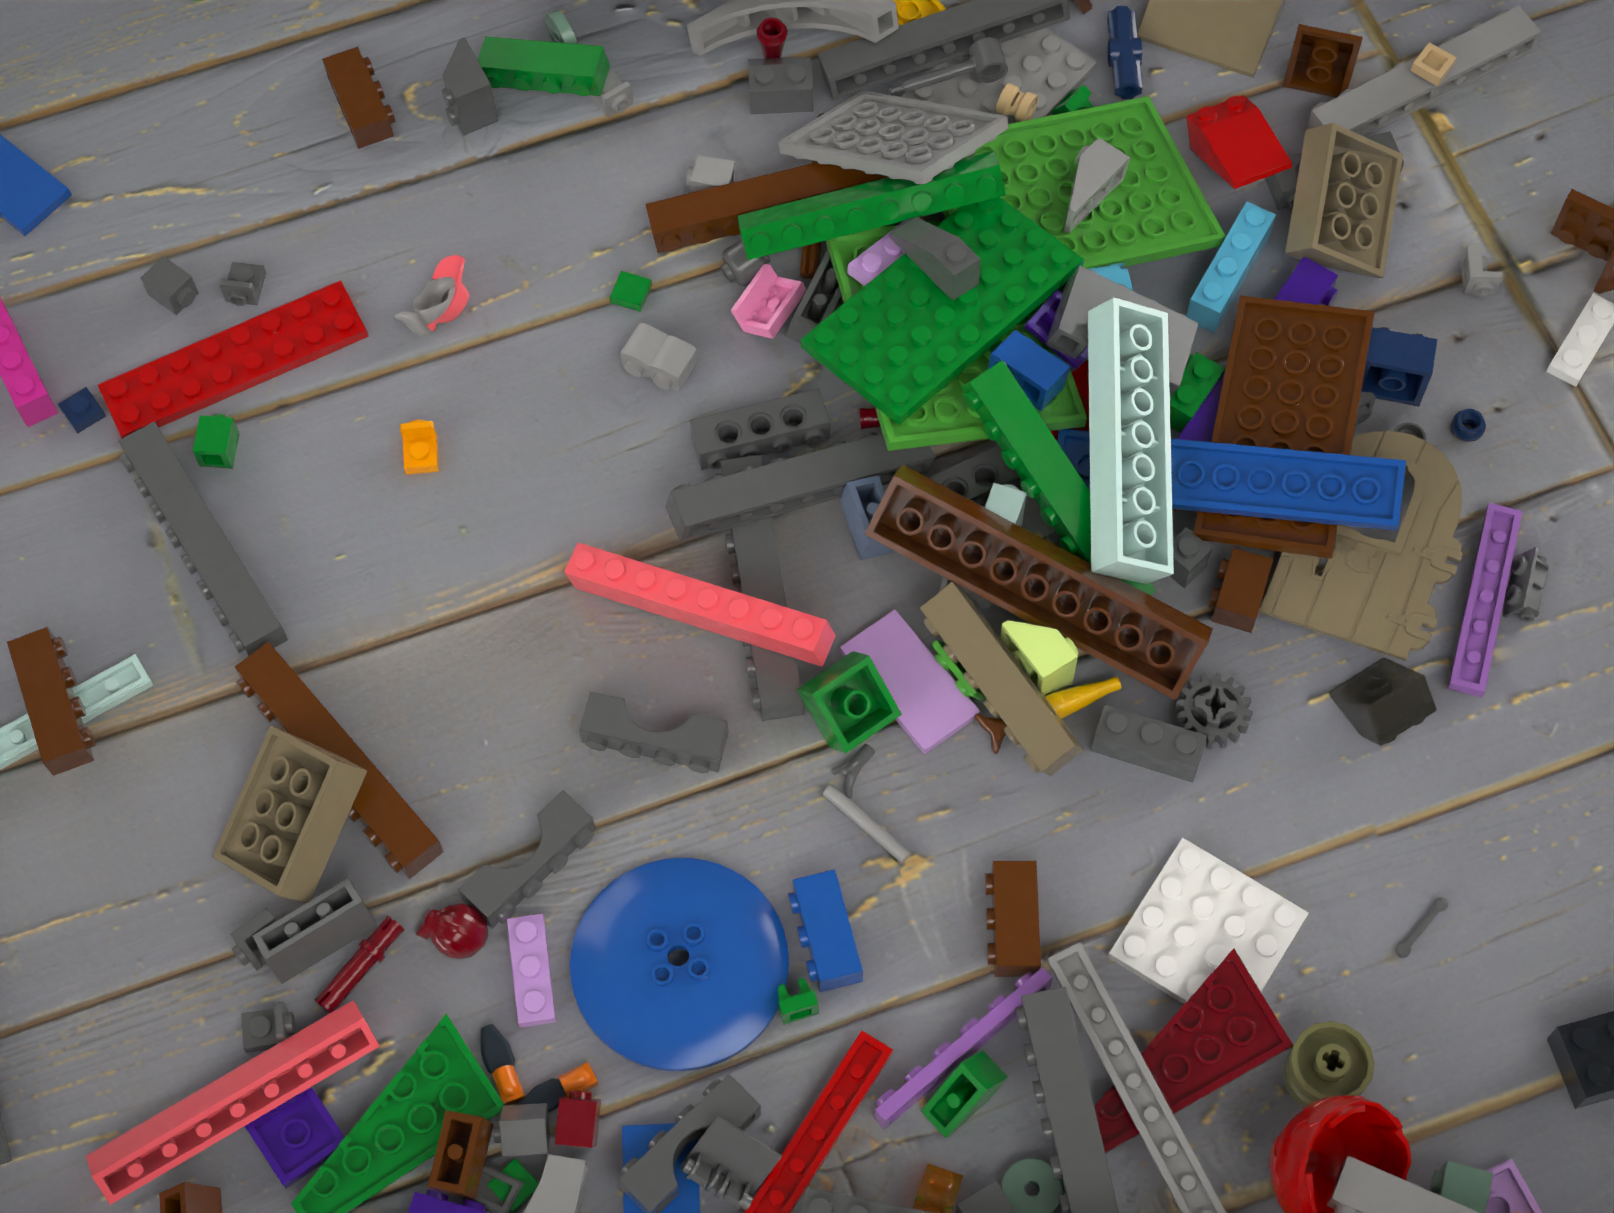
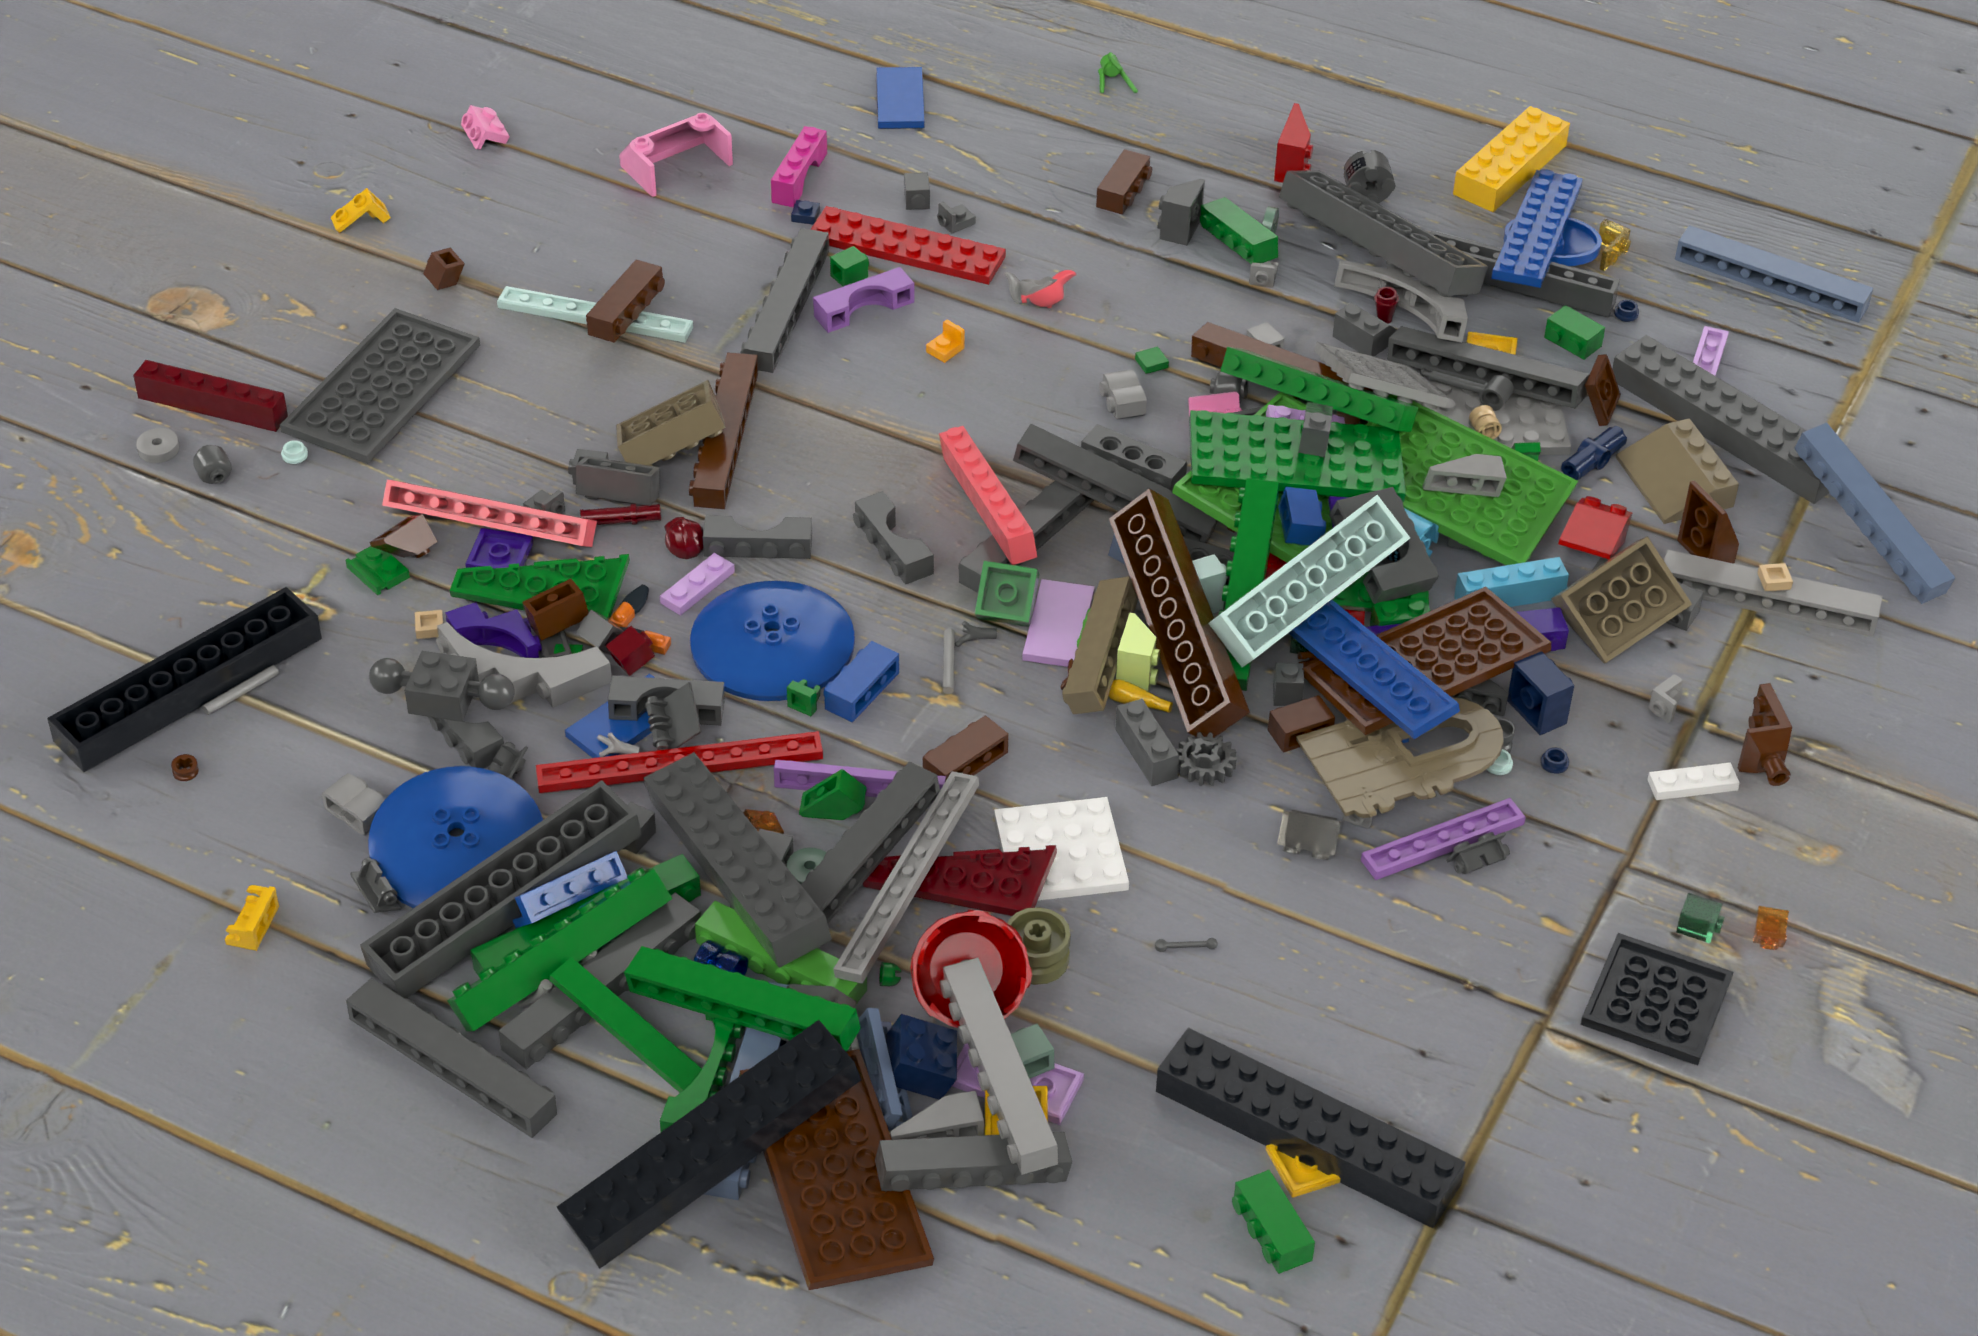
camera: 45 degrees right, 20 degrees down
none -> medium lavender arch [813,267,914,333]

